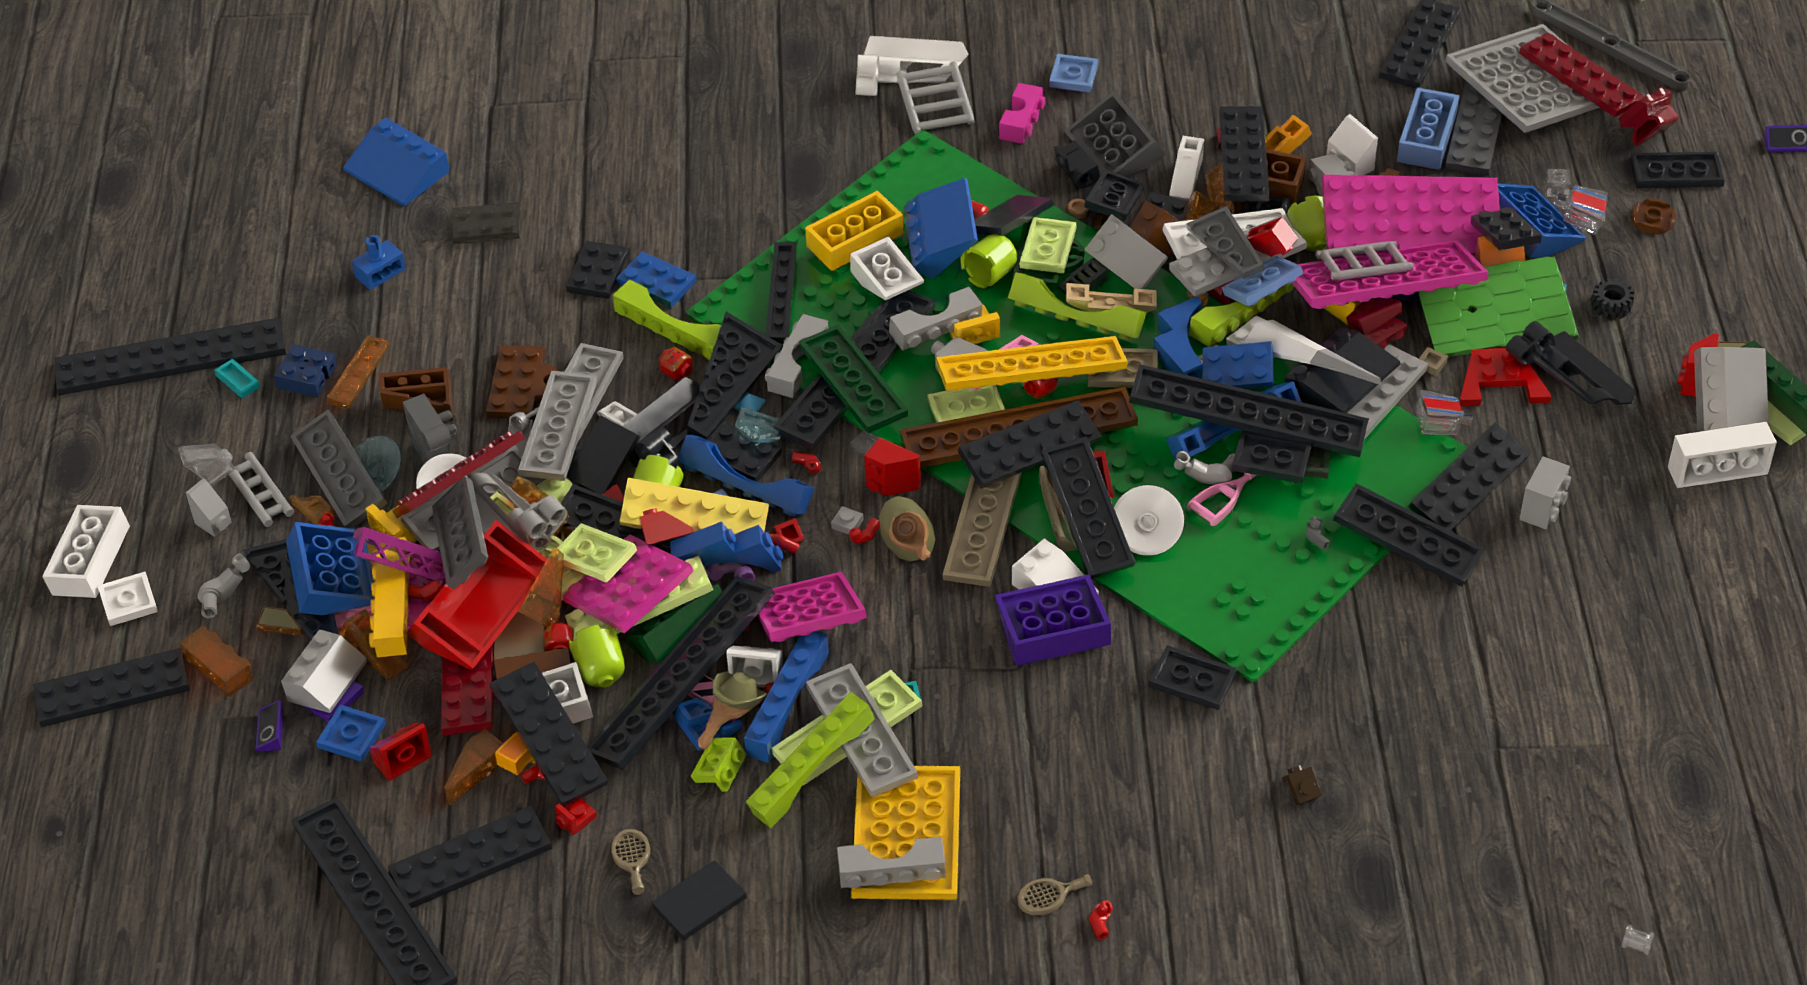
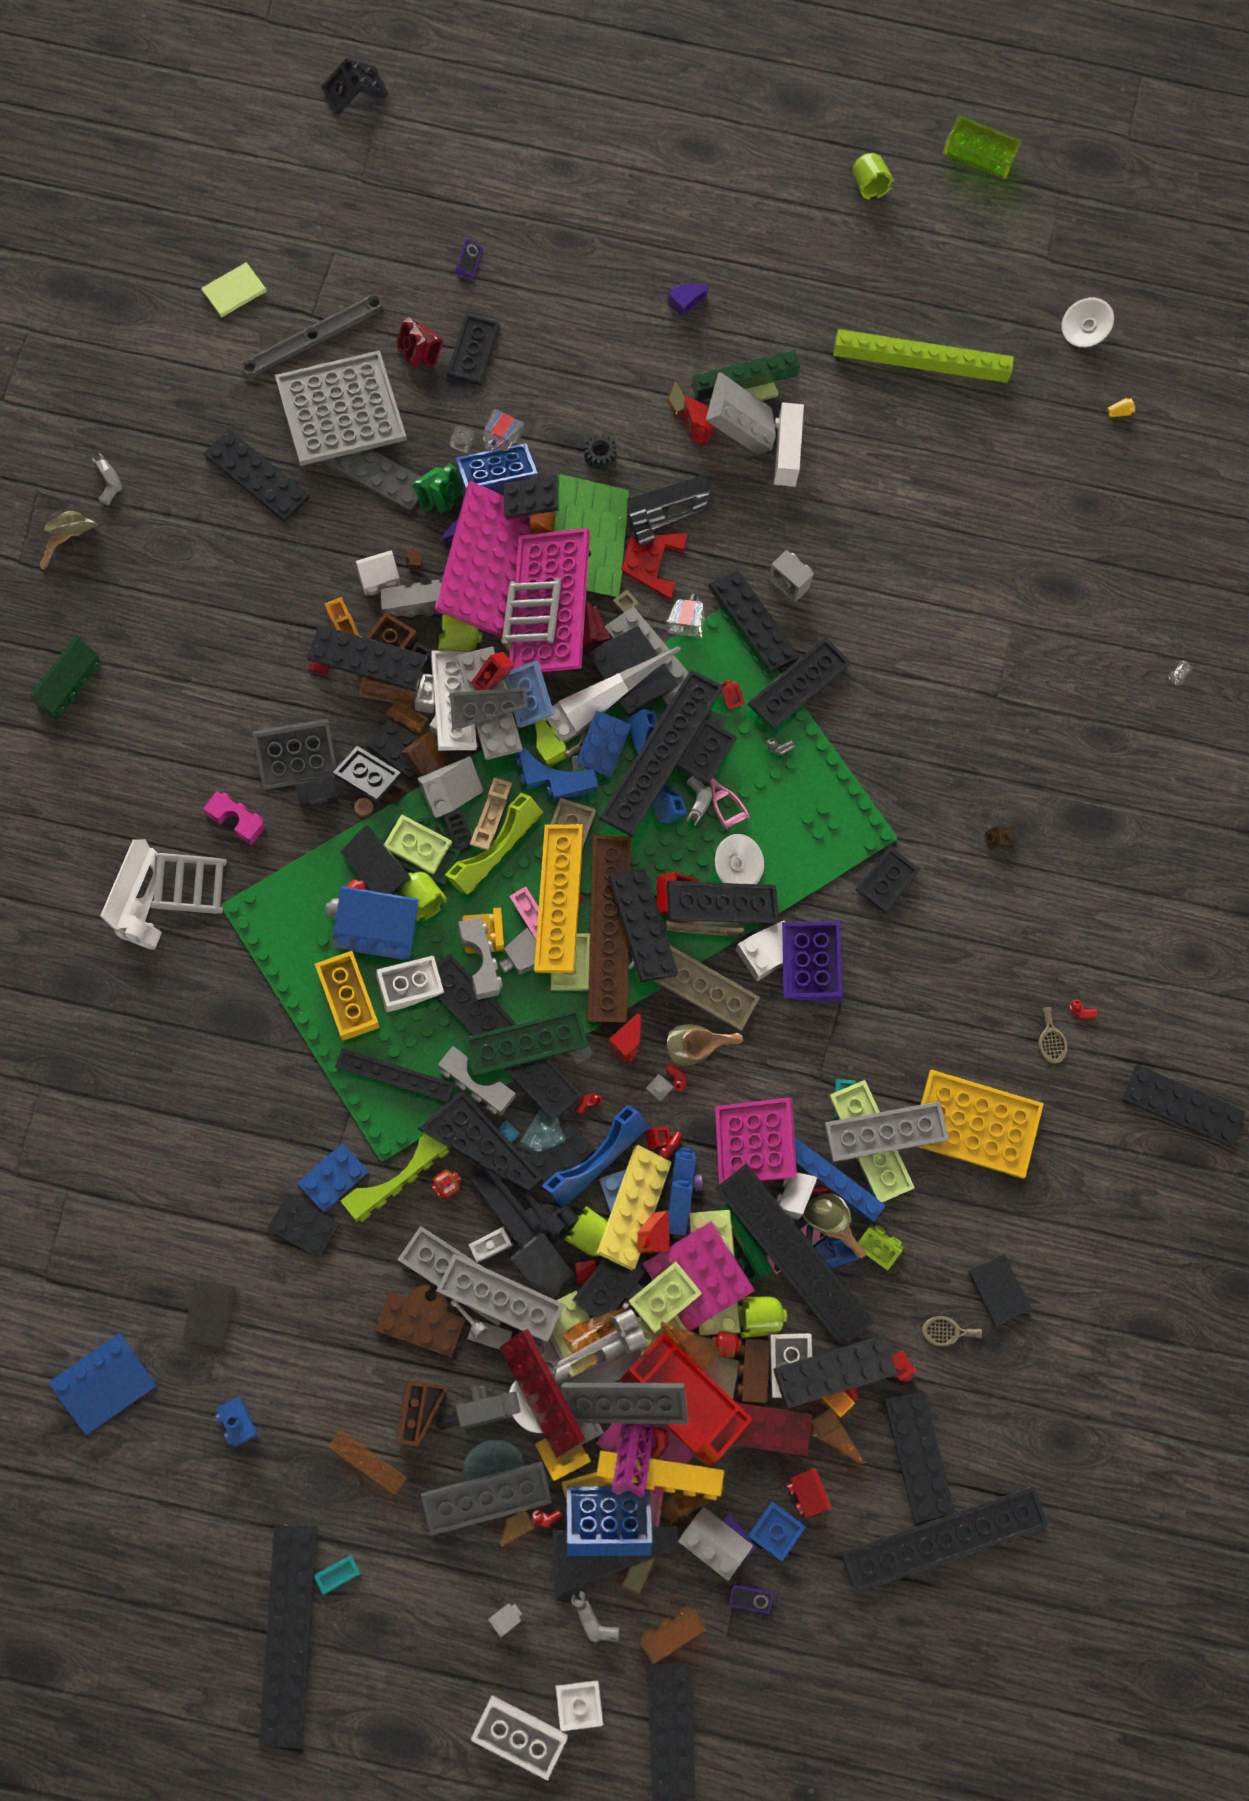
camera: 85 degrees left, 25 degrees up
clear slope [178,444,234,486] -> none
light grey bar [223,452,294,527] -> none
dark blue piece [274,344,337,397] -> none
lime arch [746,692,875,828] -> none
light grey arch [837,837,946,888] -> none
medium blue plate [1049,54,1098,93] -> none
white slope [1169,136,1204,201] -> none
medium blue brick [1397,88,1459,170] -> none
dark red plate [1519,33,1644,117] -> none
reddish brown tile [1631,198,1676,234] -> none
none -> green piece [413,463,463,514]
none -> red bracket [721,680,745,710]

